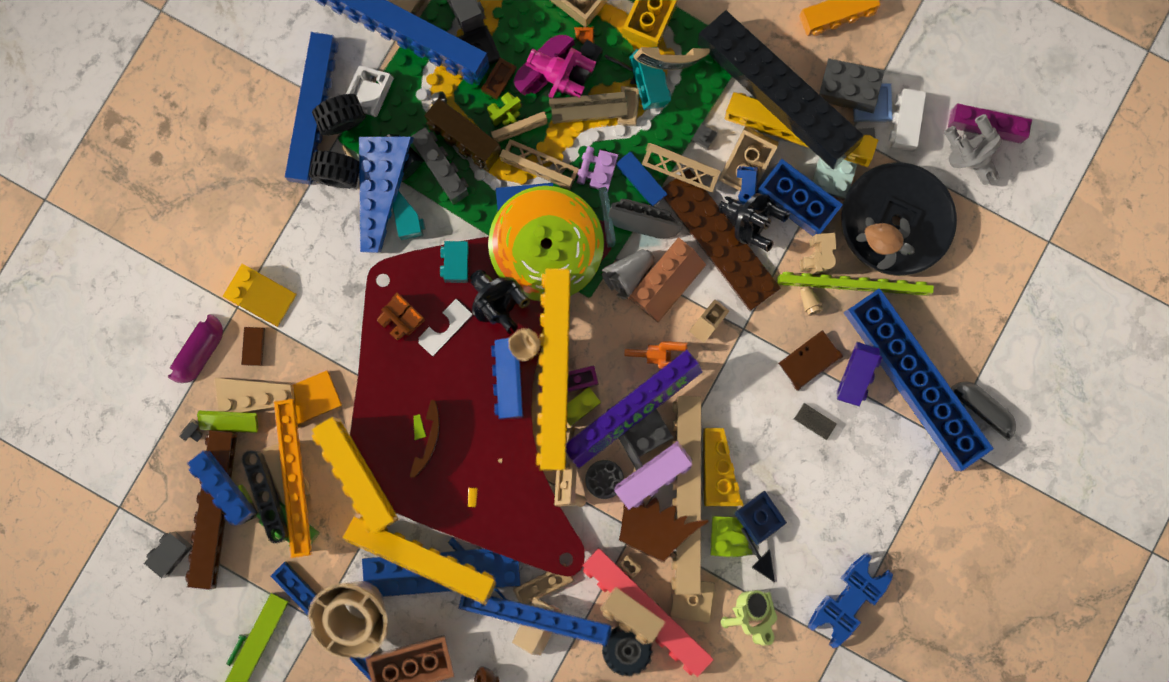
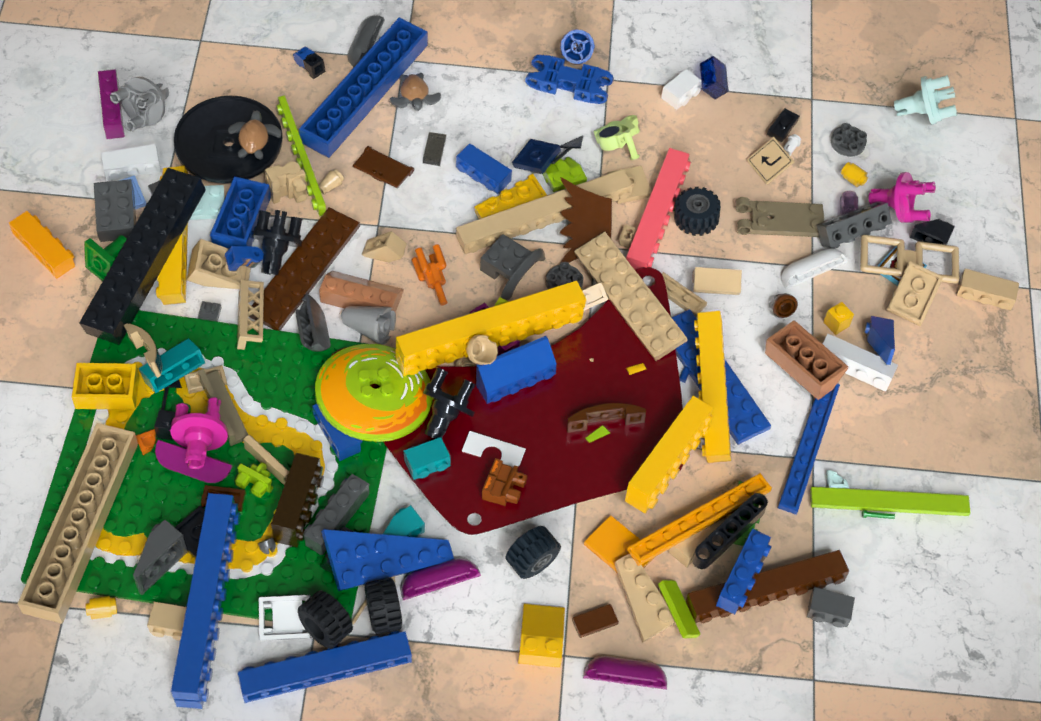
camera: 120 degrees left, 25 degrees down
dark grey tile [179,418,203,442] -> none
tan cone [308,581,388,659] -> none
blue tile [458,595,612,646] -> none
tan fence [500,139,579,190] -> none
dark purple brick [565,350,703,468] -> none
lavender plate [577,146,618,192] -> none
clear light blue tile [599,187,616,248] -> none
tan brick [600,587,665,644] -> none
lavender brick [614,441,692,509] -> none
blue tile [616,152,667,206] -> none
dark purple brick [837,342,882,407] -> none
none -> green plant [84,235,127,282]
none -> black leg [293,47,326,79]
none -> animal [390,73,441,111]
none -> magenta brick [401,558,481,601]
none -> blue brick [456,143,512,194]
none -> black wheel [505,526,561,579]
none -> blue cylinder [560,29,595,64]
none -> tan plate [574,232,688,361]
none -> light aqua tile [826,470,849,489]

